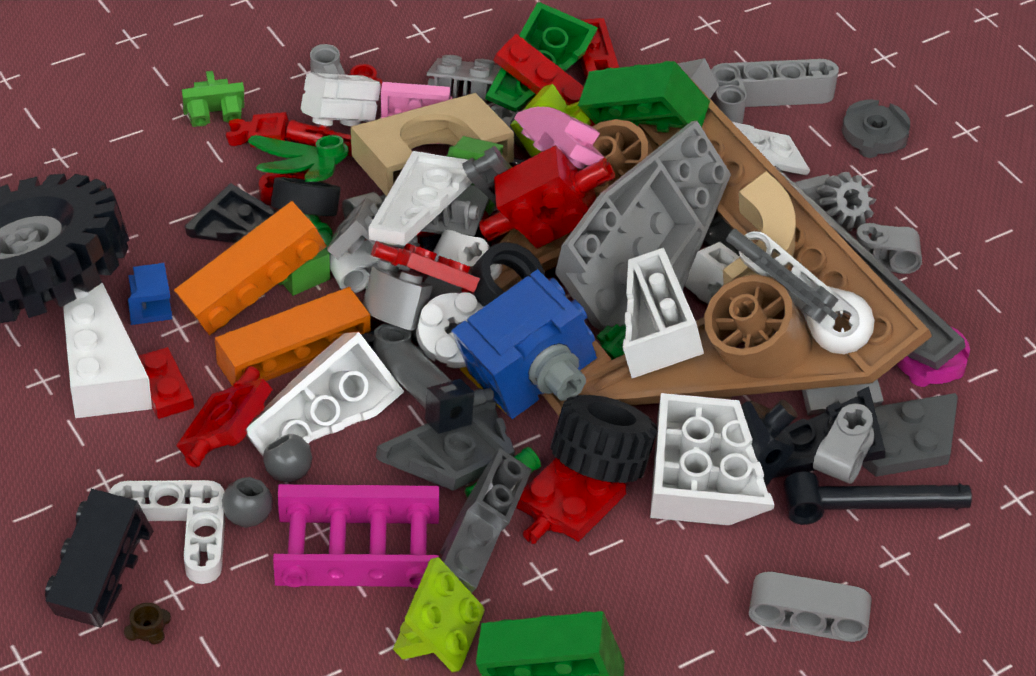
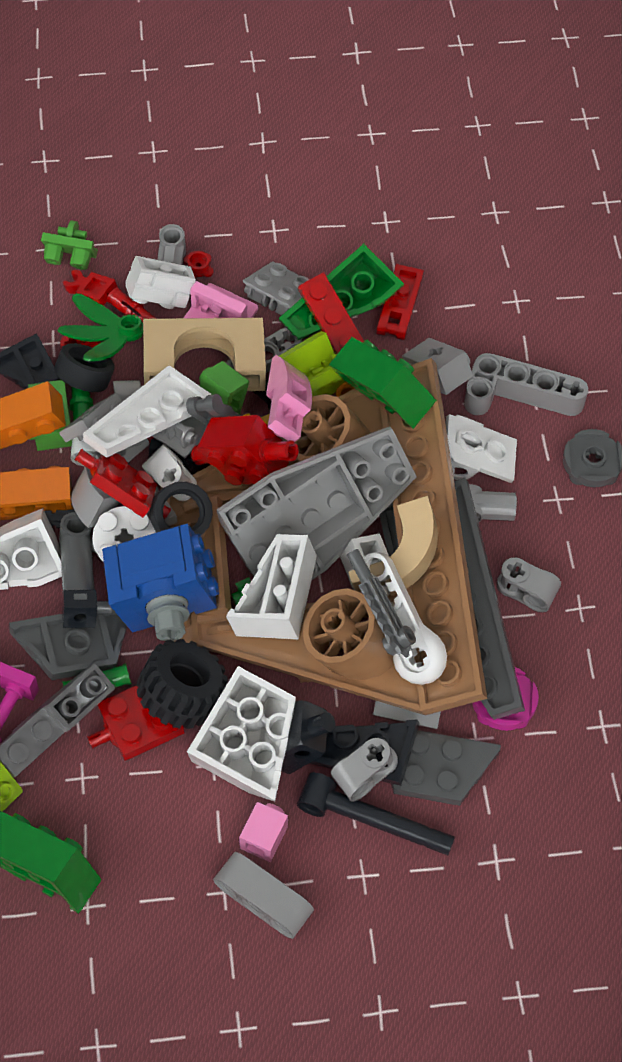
camera: 25 degrees right, 15 degrees up
light grey gear [815,172,877,232] -> none
none -> bright pink brick [239,802,288,862]

